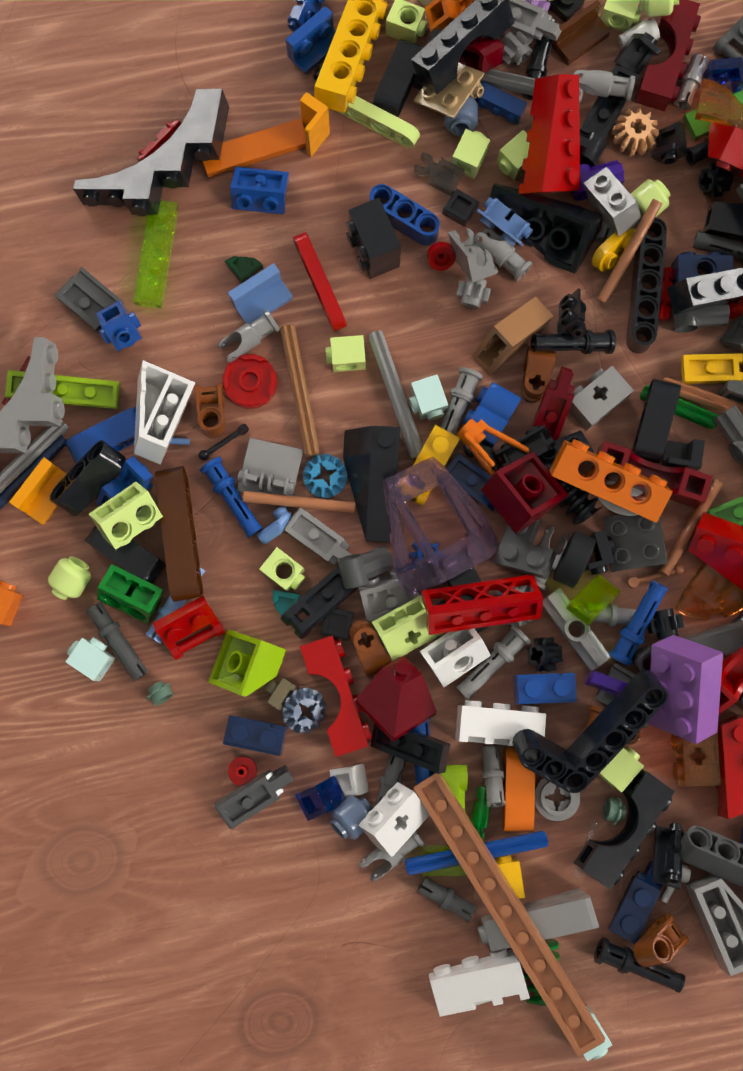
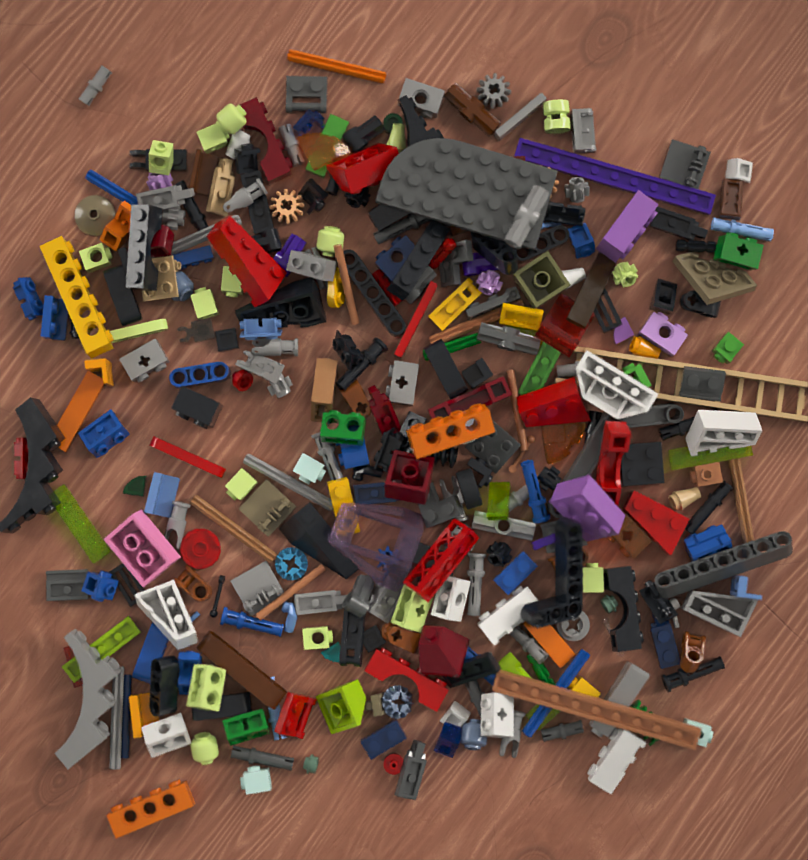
camera: 45 degrees left, 5 degrees up
orange plant [457,419,529,476] -> none
none -> bright pink brick [104,509,181,587]
none -> black tile [109,563,145,607]
none -> light grey brick [119,339,170,383]
none -> white brick [141,713,191,758]
none -> tan hinge [206,158,235,217]
none -> dark tan hinge [239,479,296,537]
none -> green brick [320,410,366,446]
none -> red tile [394,281,438,359]

